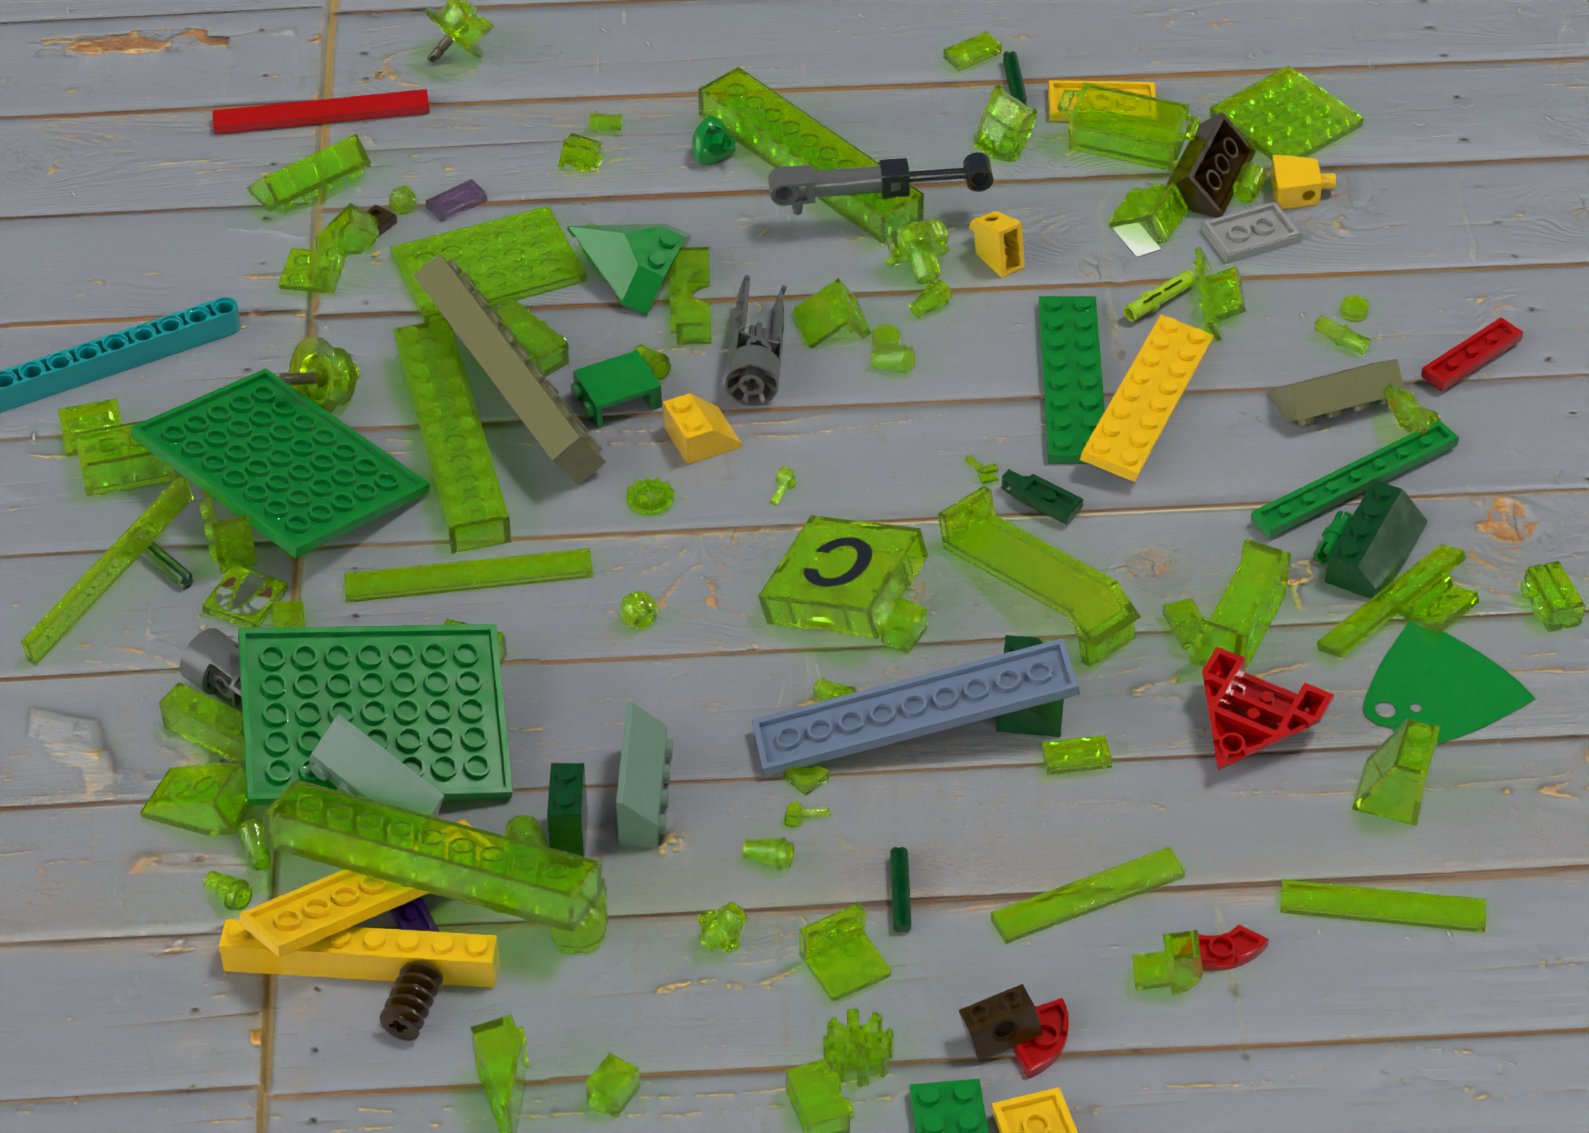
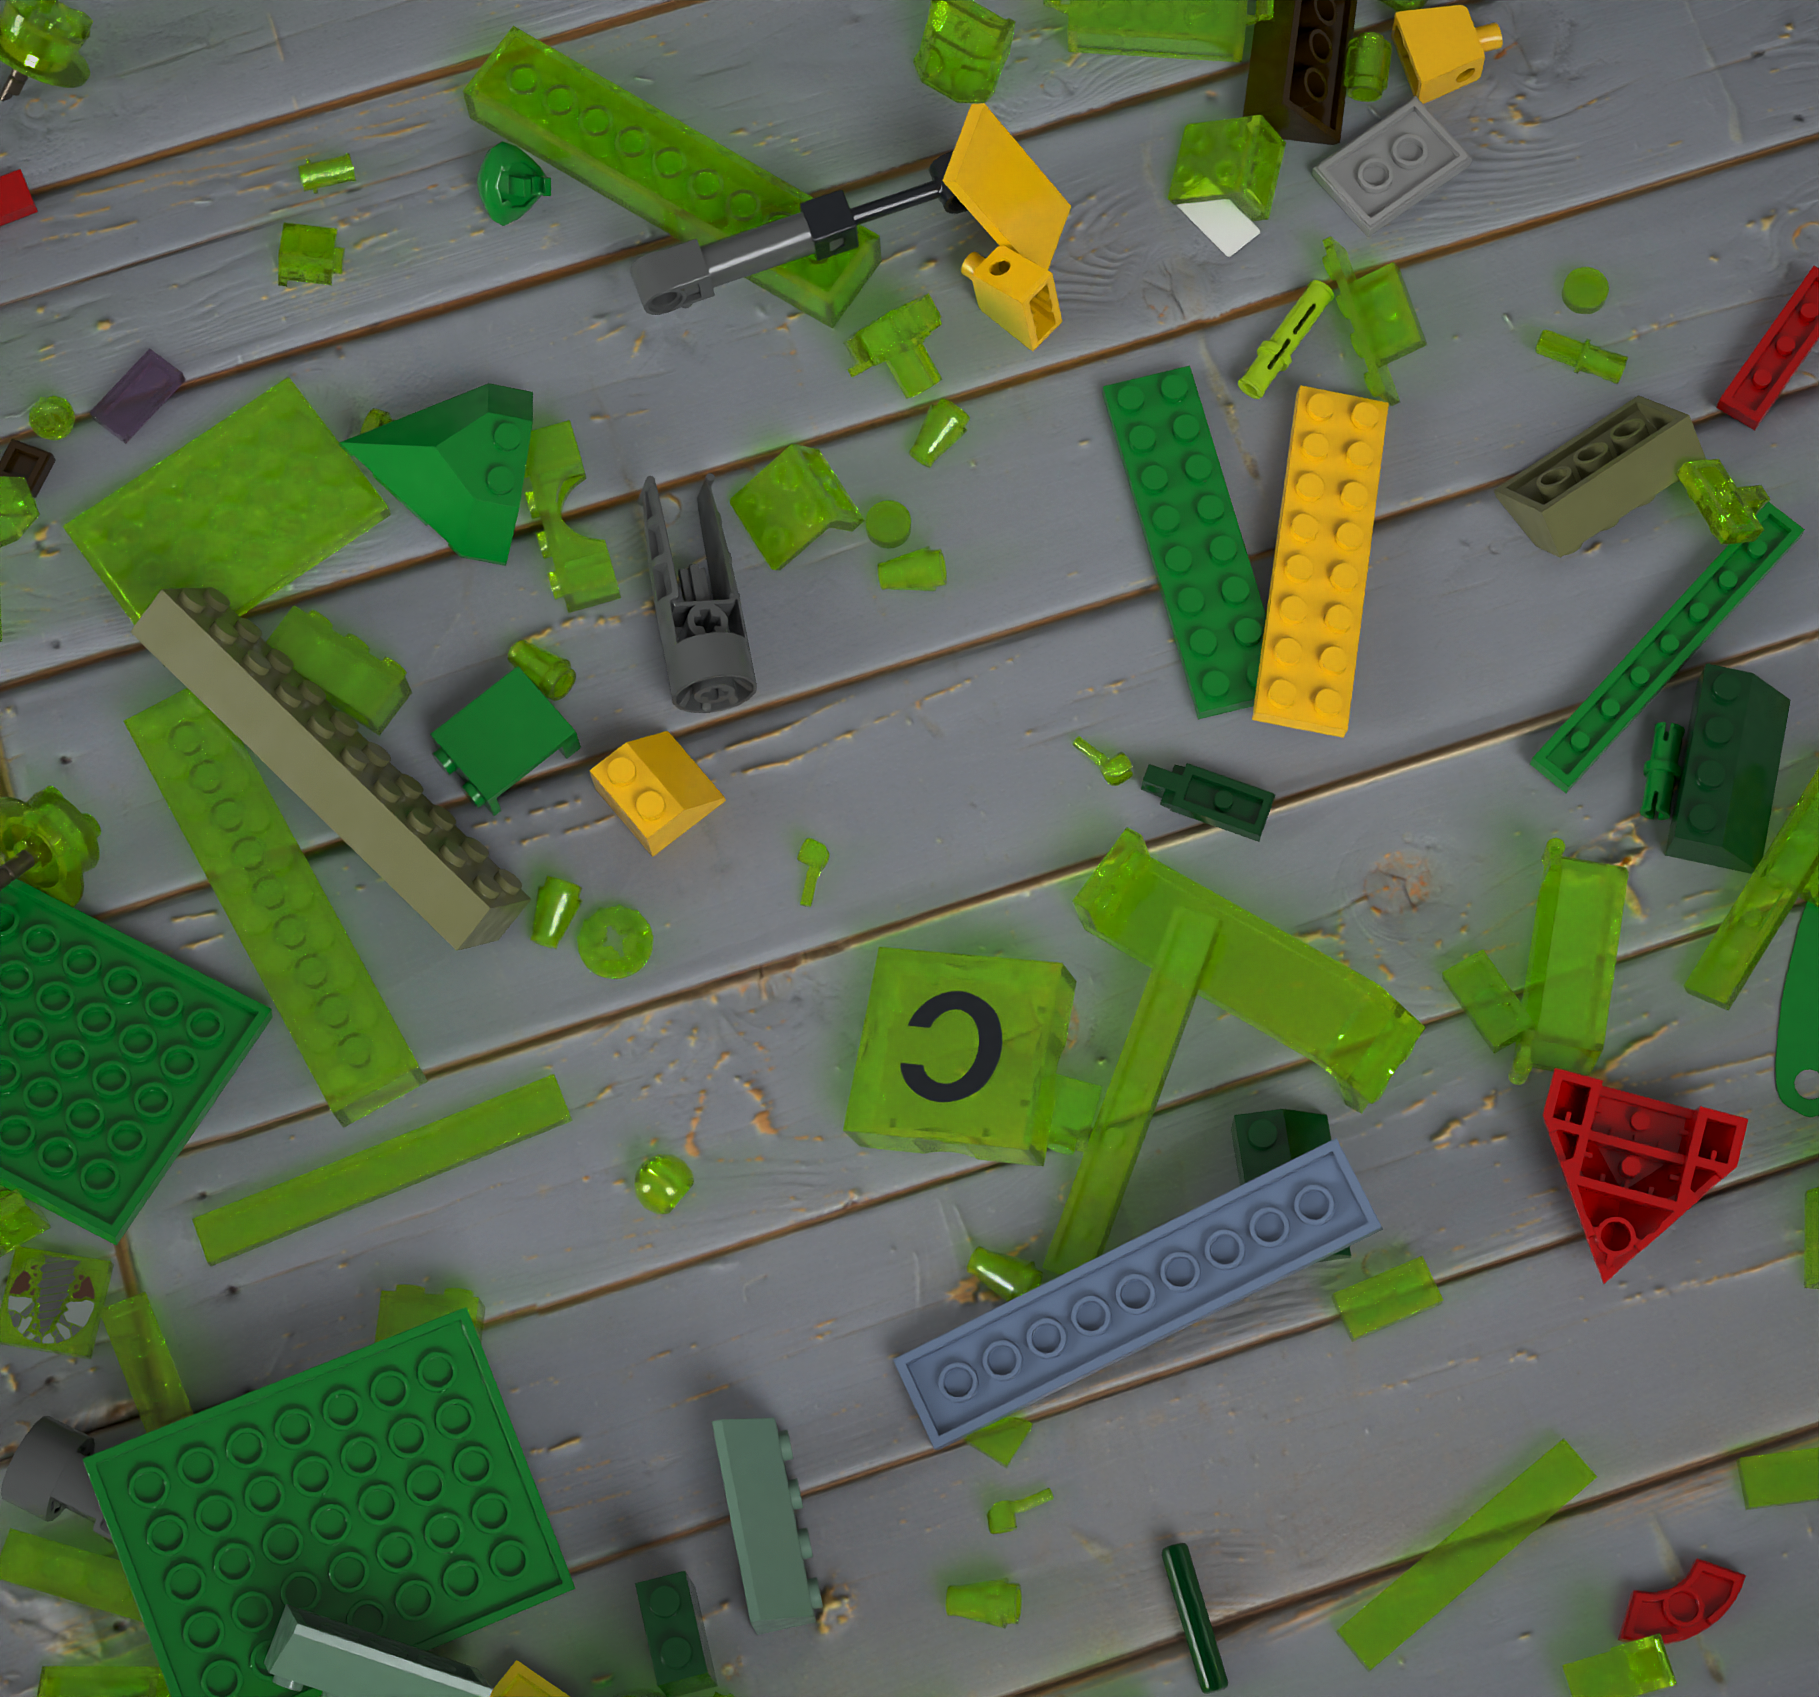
camera: 10 degrees left, 25 degrees up
none -> clear neon green cone [530,876,583,949]
none -> yellow tile [942,103,1071,270]
none -> clear neon green tile [1042,905,1223,1275]

